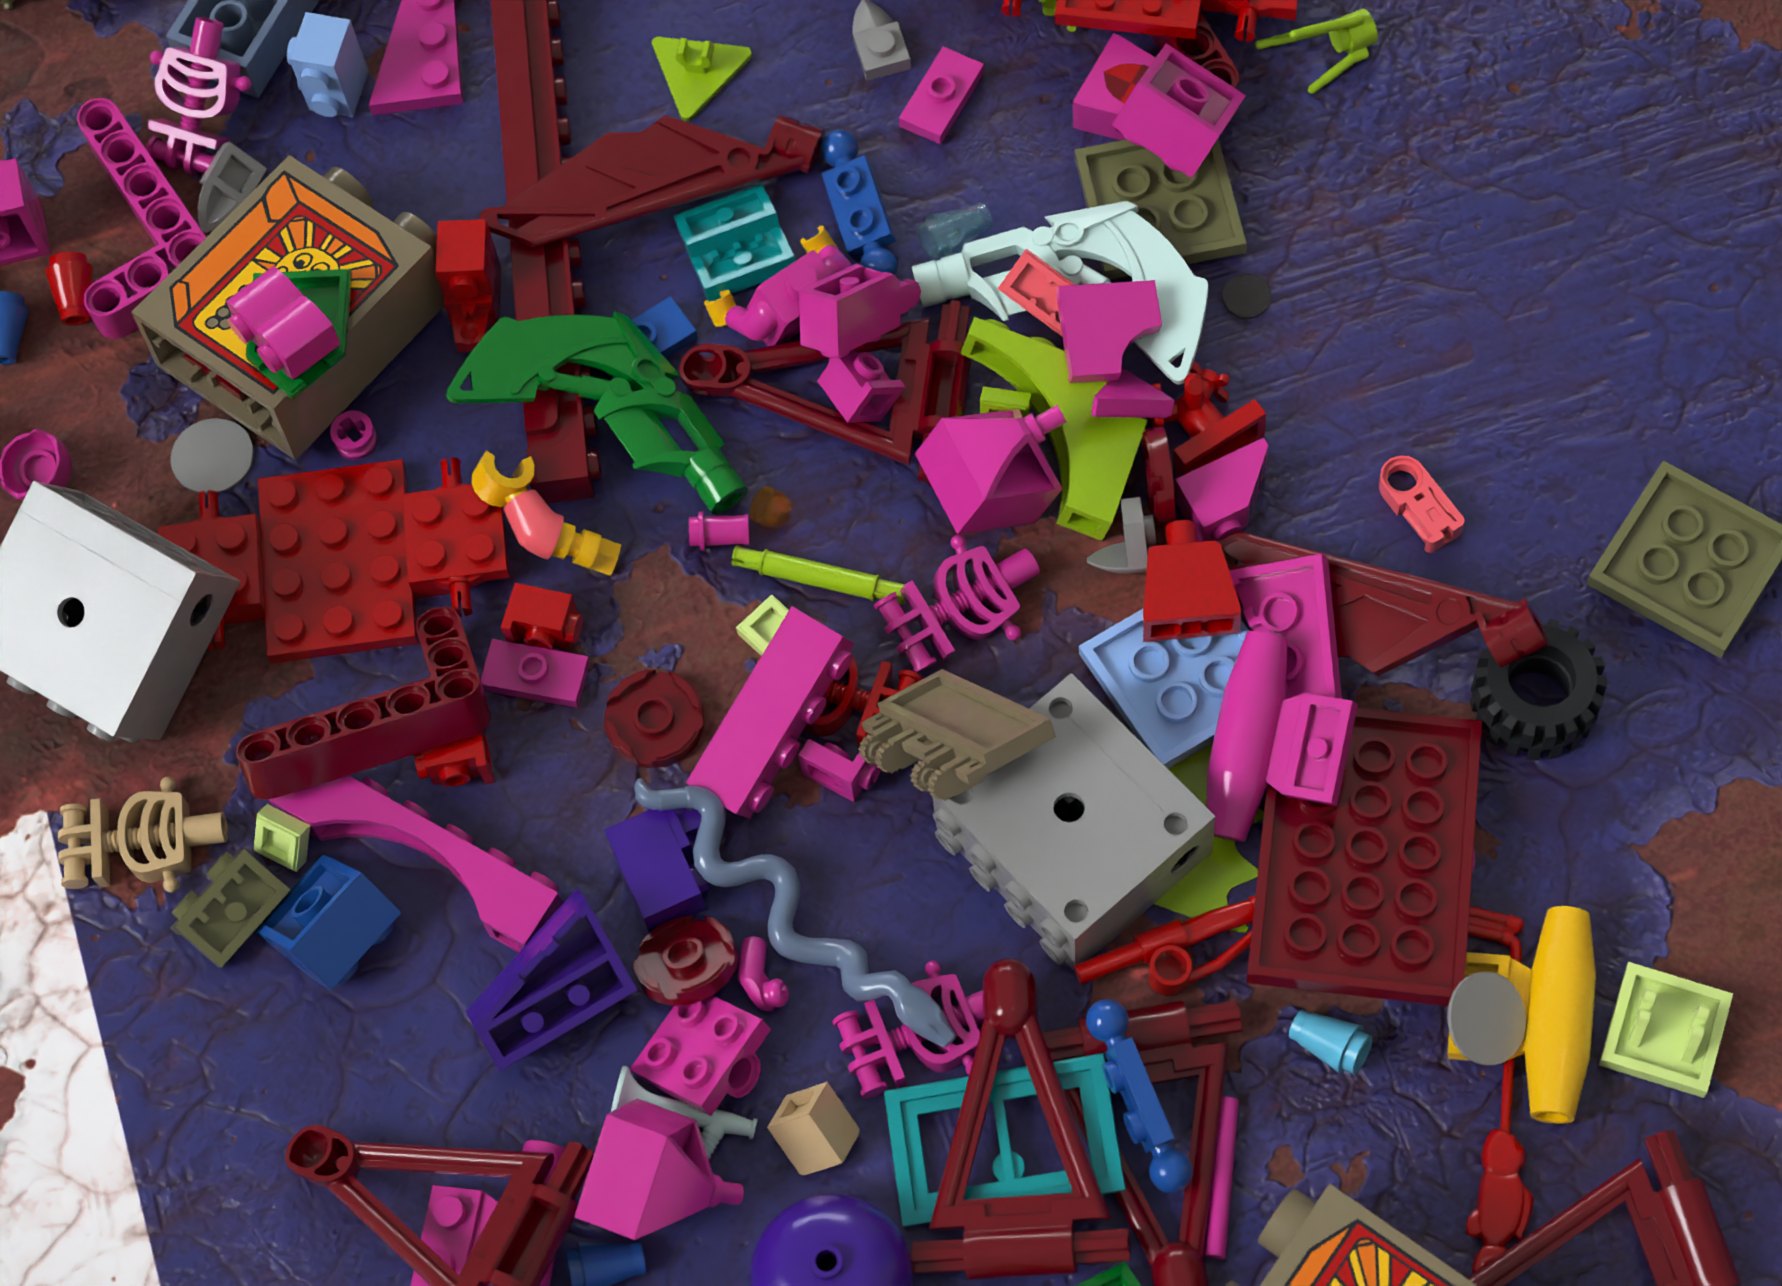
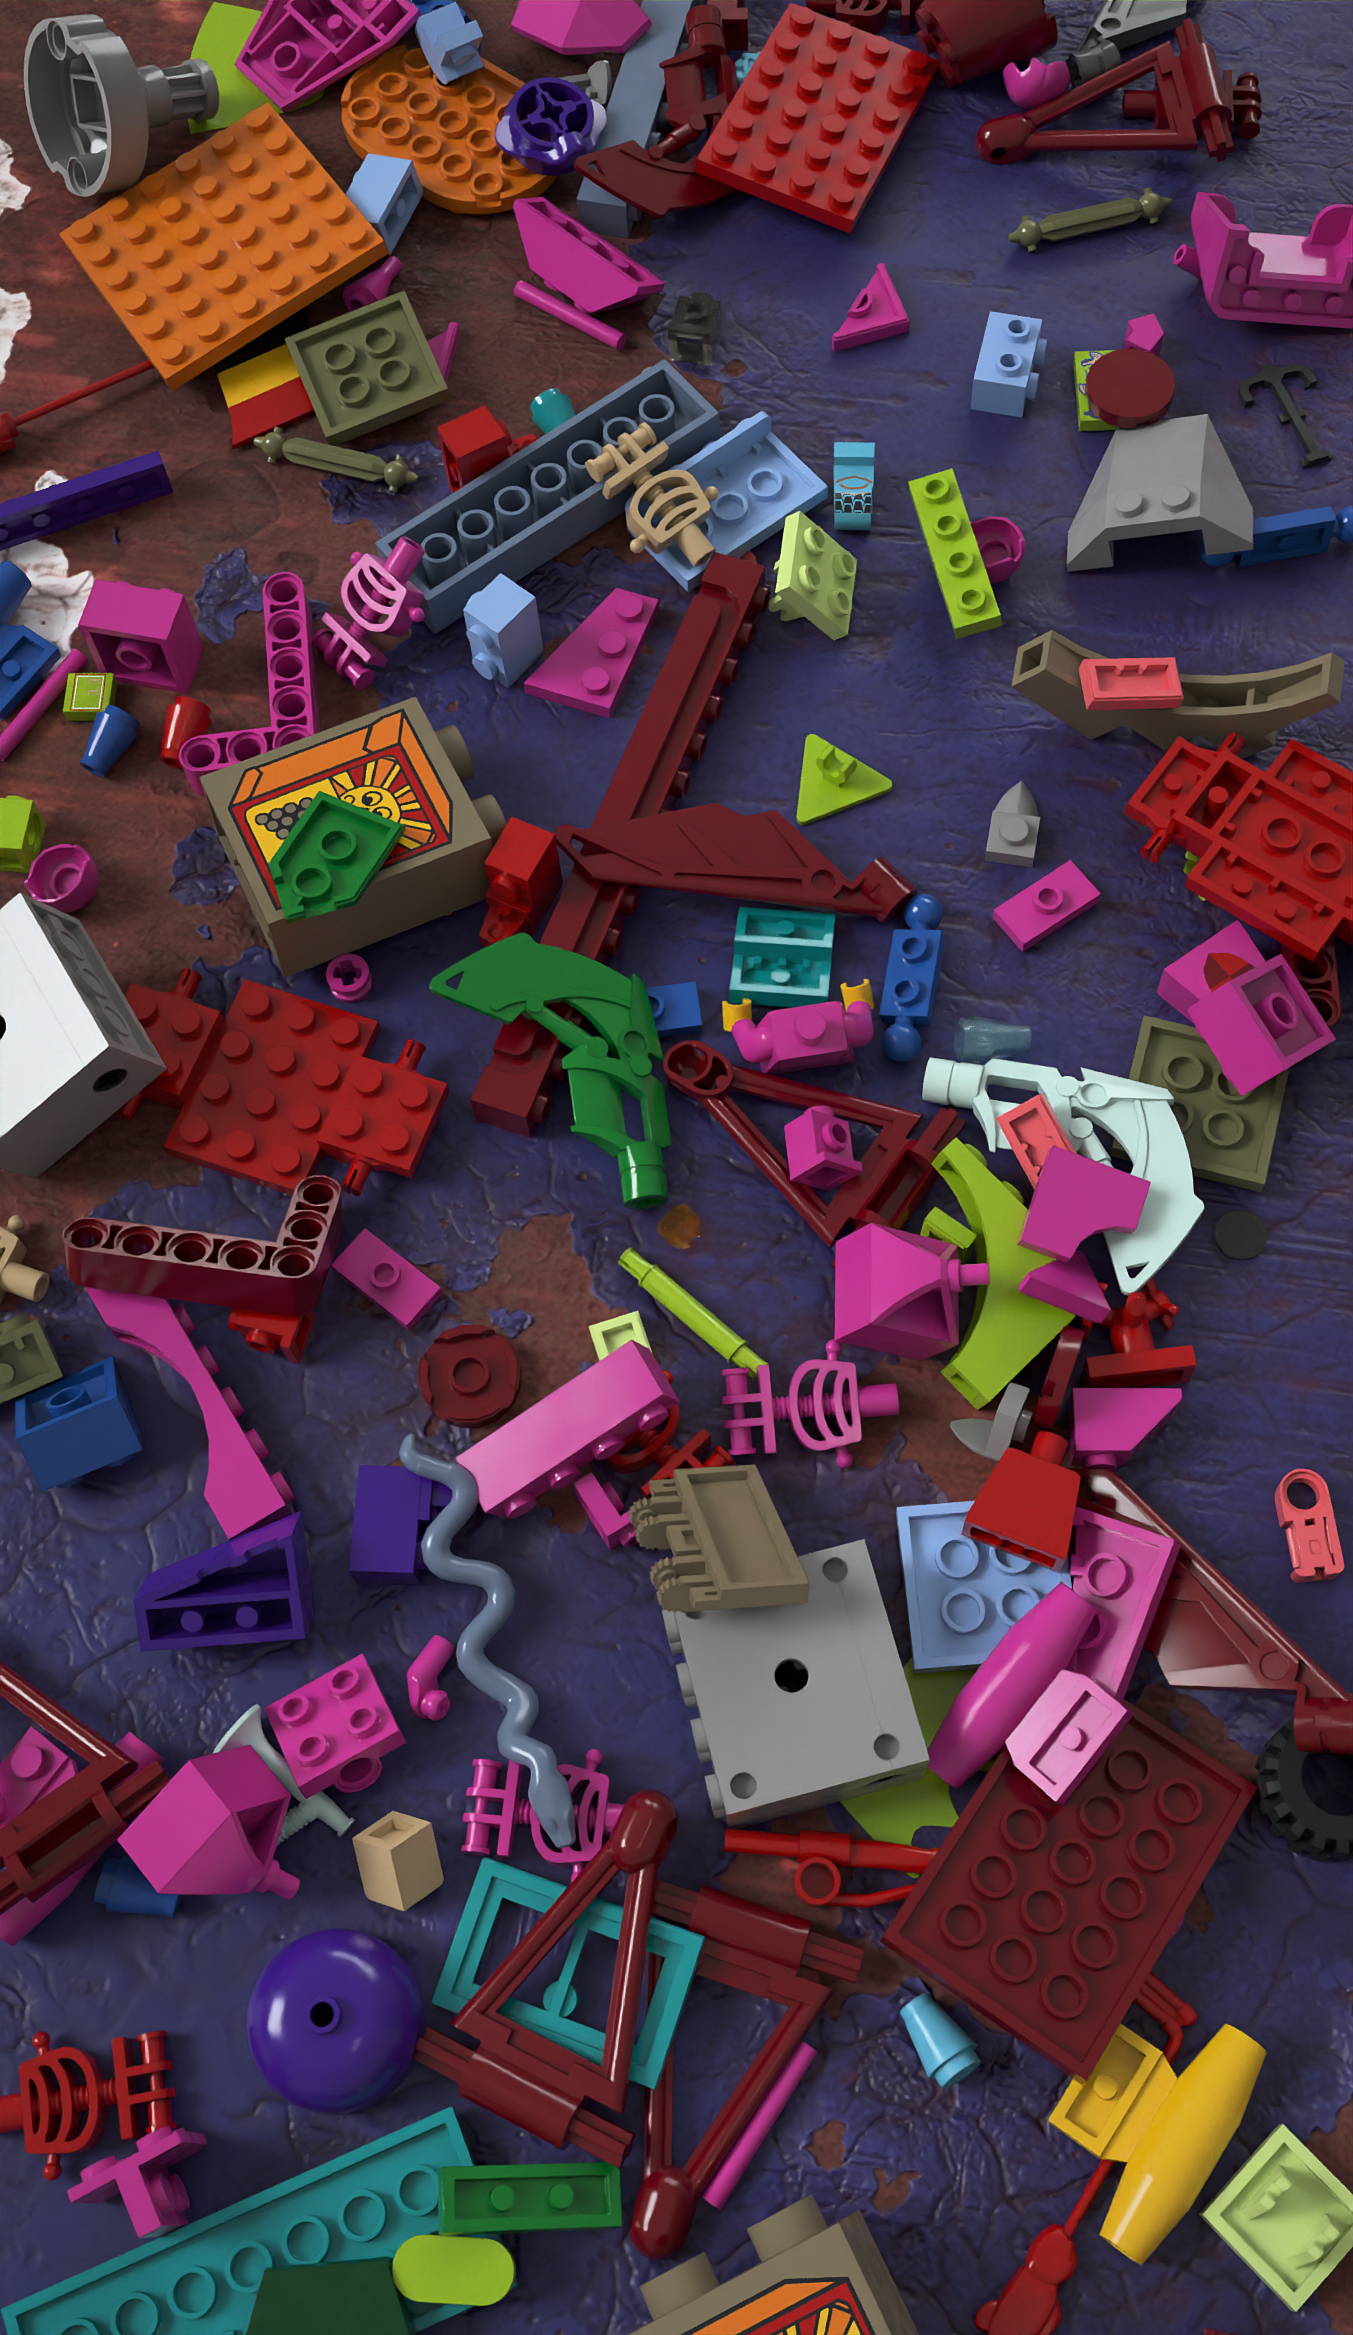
camera: 25 degrees right, 0 degrees up
light grey piece [171,418,254,495] -> none
light grey plate [198,141,267,233] -> none
dark pink brick [226,266,340,380] -> none
yellowish green tile [254,804,310,872] -> none
yellow piece [472,450,621,576] -> none
red brick [501,583,583,650] -> none
dark red tile [633,915,738,1006] -> none
dark pink pin [689,511,750,551] -> none
dark pink hinge [799,264,922,358] -> none
blue plate [1086,999,1193,1193] -> none
light grey piece [1448,972,1526,1065] -> none

